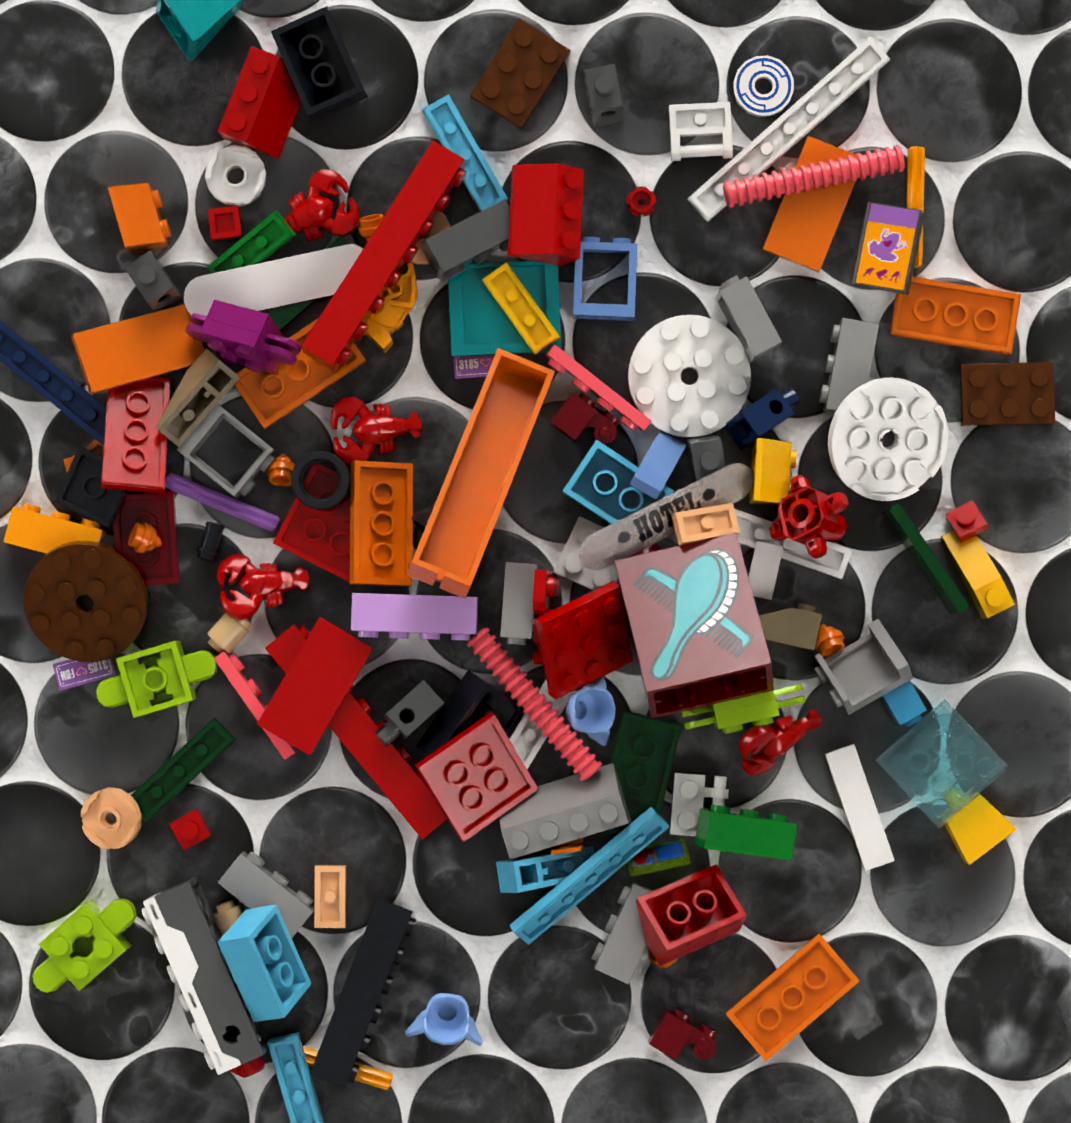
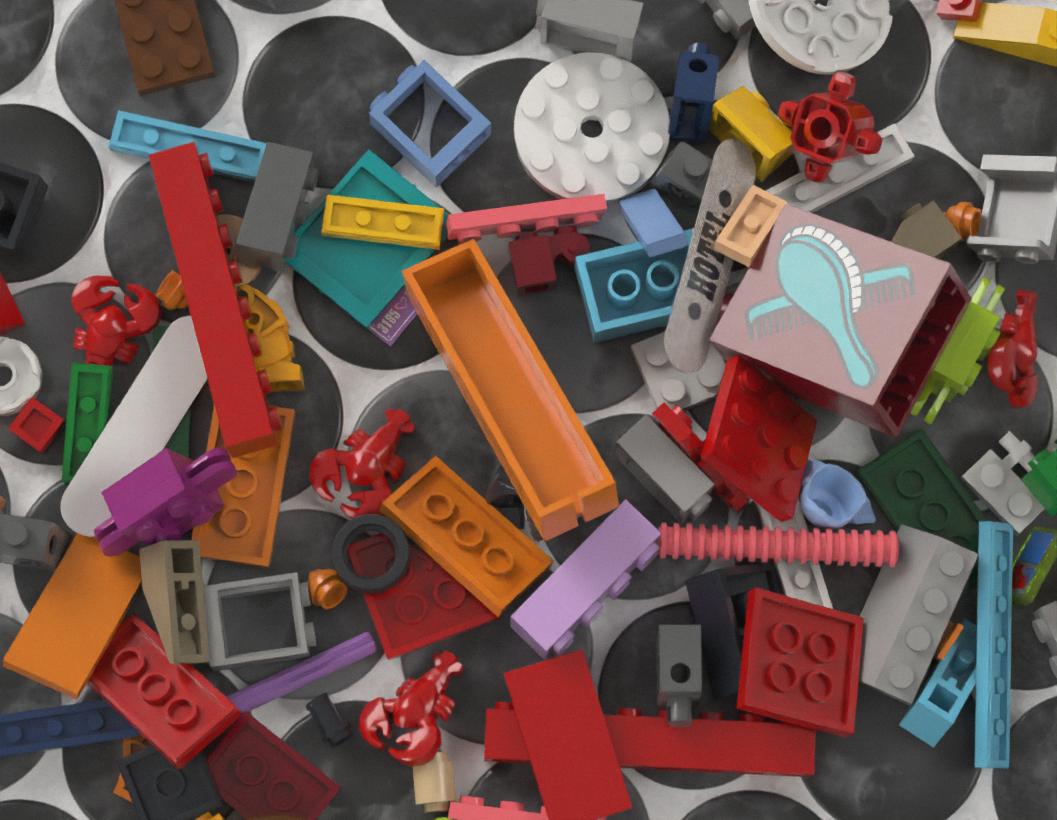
camera: 55 degrees left, 10 degrees down
orange plate [128,522,162,553] -> none
red slope [508,163,584,266] -> none
red plate [626,186,657,216] -> none
white sticker [748,541,784,600] -> none
dark green tile [882,504,969,614] -> none

